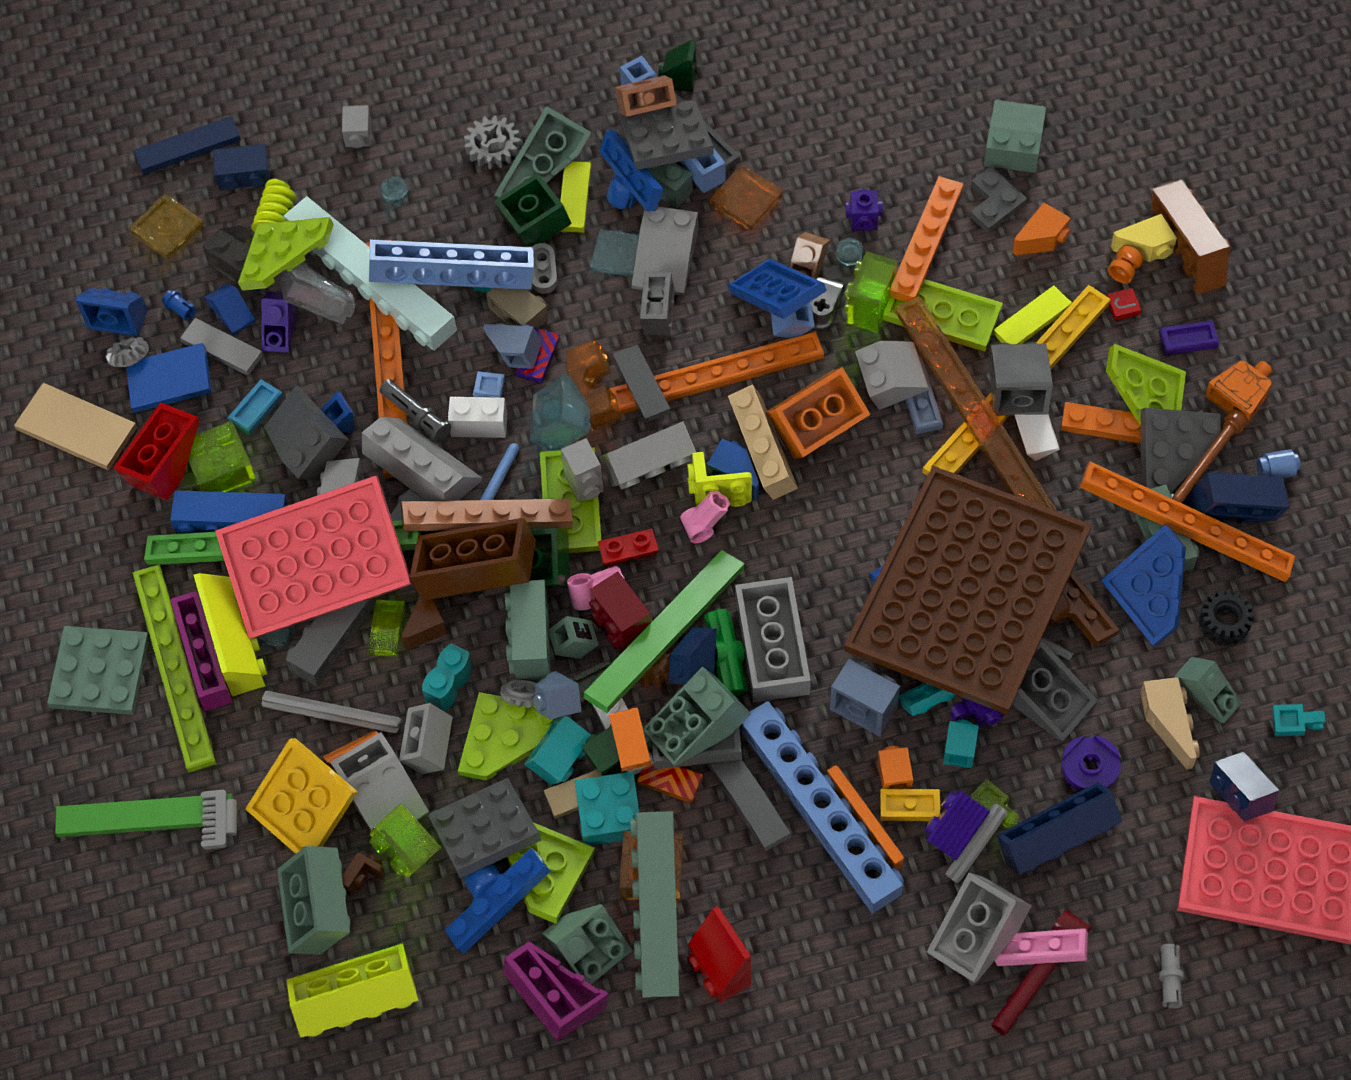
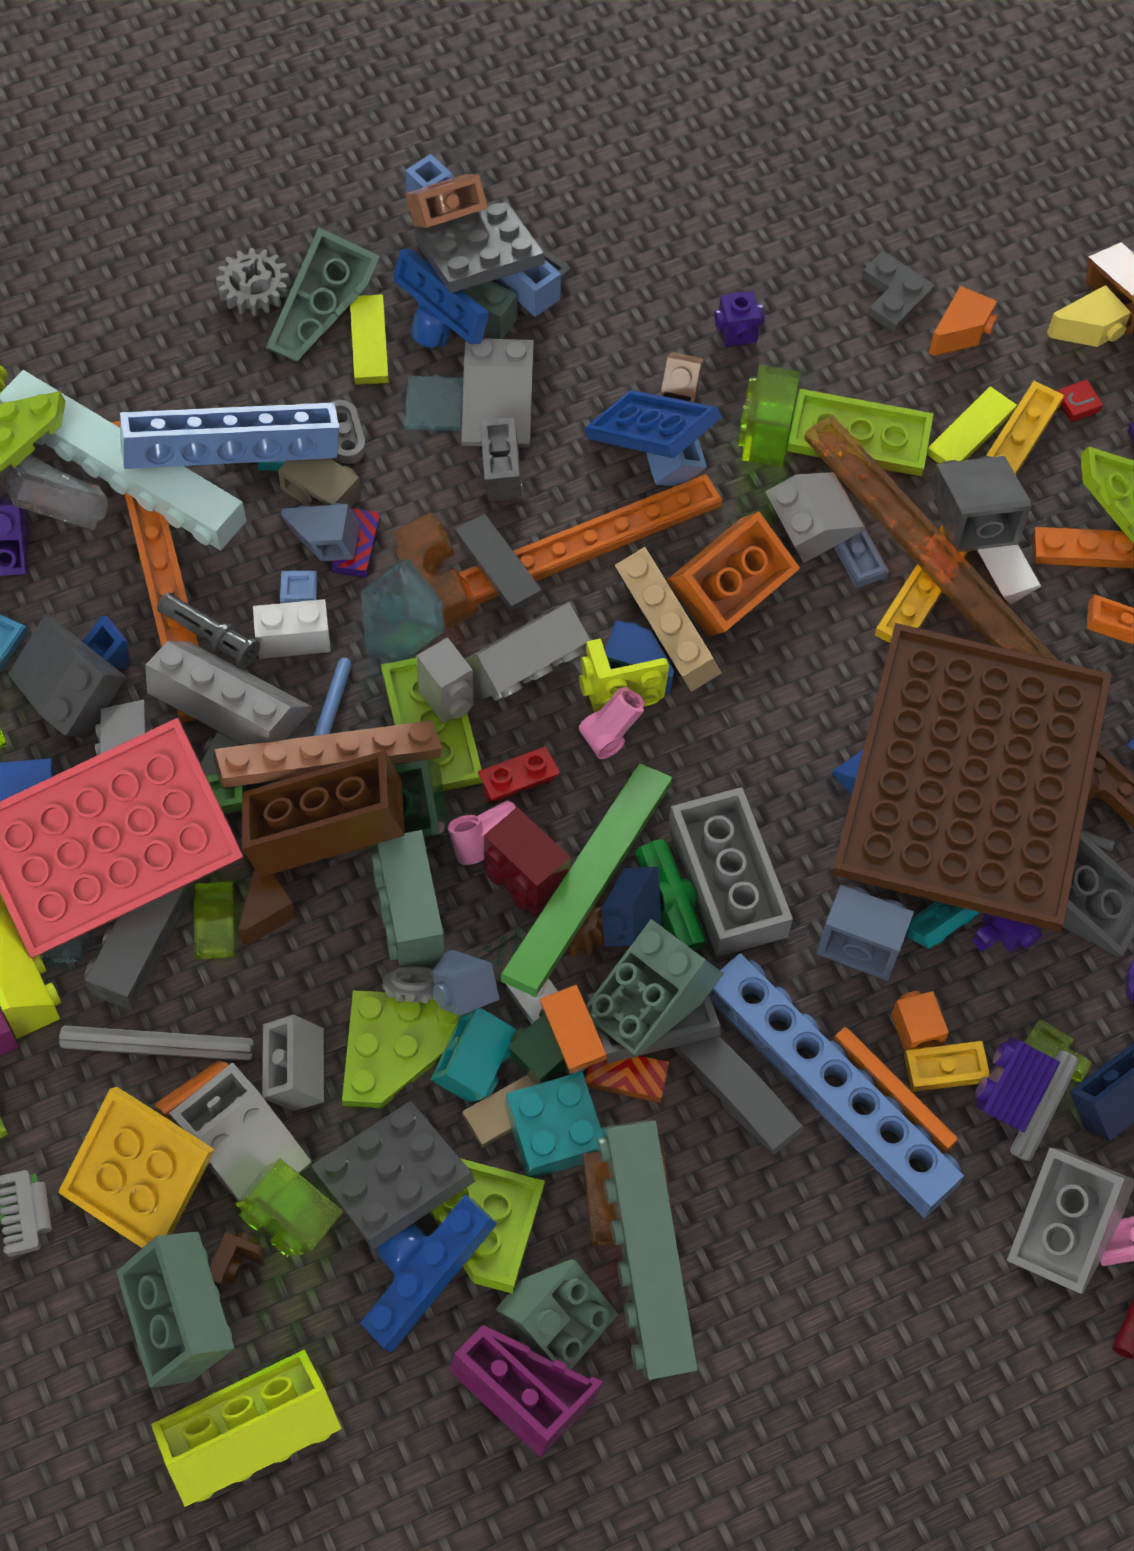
camera: 15 degrees left, 0 degrees up
light grey brick [342,105,372,148] -> none
clear light blue tile [381,177,408,204] -> none
teal brick [422,643,472,712] -> none
dark green brick [494,173,572,247] -> none
sand green brick [548,616,599,659] -> none
dark green slope [658,40,697,92] -> none
red slope [686,906,751,1003] -> none
clear orange tile [710,165,783,231] -> none
flat silver piece [811,277,845,330] -> none
clear light blue tile [836,238,863,265] -> none
orange plate [888,176,964,304] -> none
teal brick [943,720,979,769] -> none
sand green slope [984,100,1046,173] -> none
orange wheel [1108,246,1144,284] -> none

